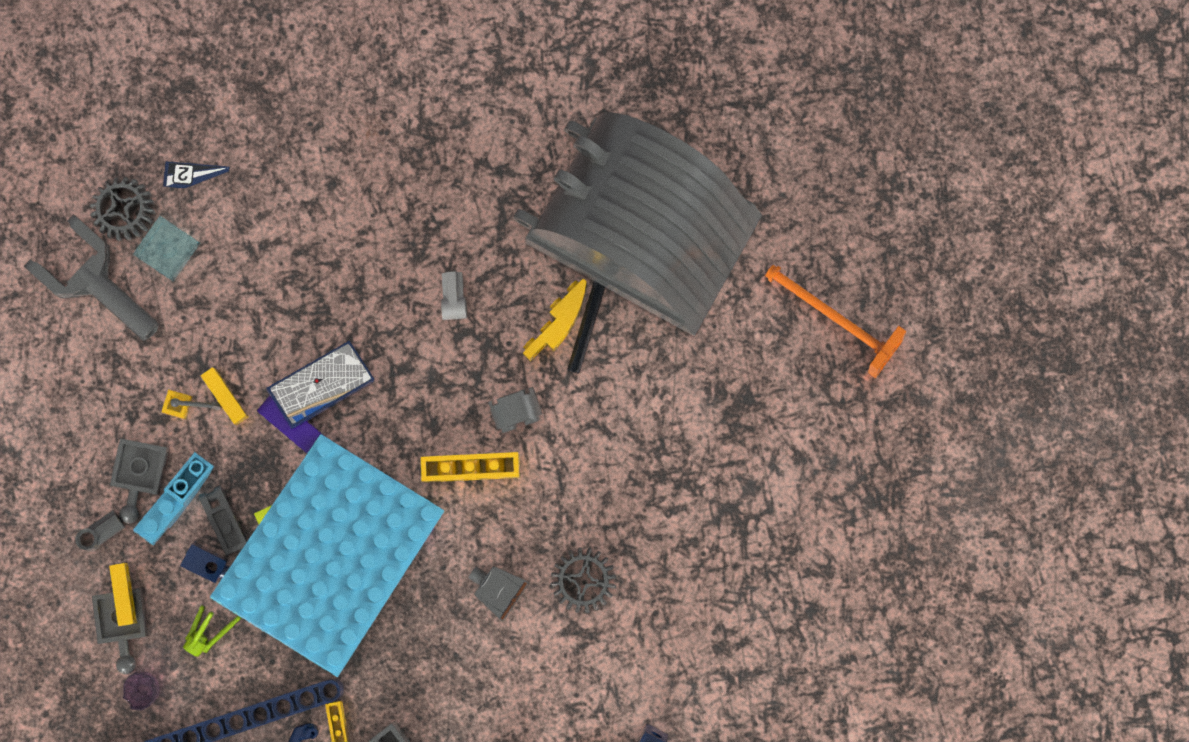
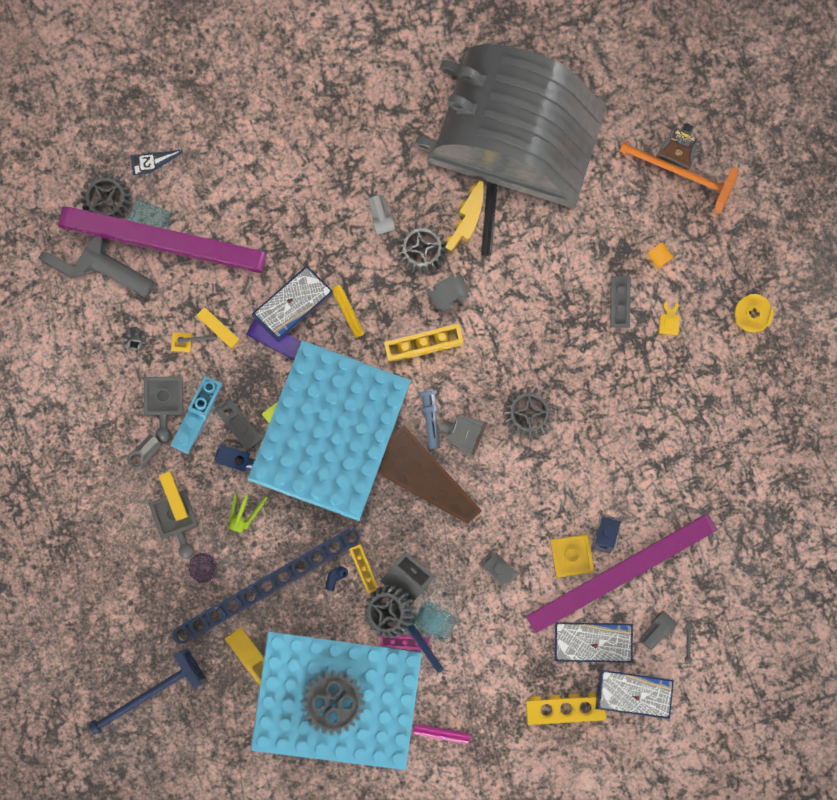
camera: 20 degrees left, 0 degrees up
none -> magenta beam [58,206,267,273]
none -> dark grey gear [122,327,146,350]
none -> yellow axle [332,285,364,338]
none -> reddish brown wing [377,426,482,524]
none -> dark grey gear [396,223,448,275]
none -> sand blue pin [420,390,441,449]
none -> dark grey hinge [610,276,631,328]
none -> light orange brick [647,242,674,269]
none -> torso [656,123,698,170]
none -> yellow plate [658,301,680,336]
none -> yellow plate [734,294,774,333]

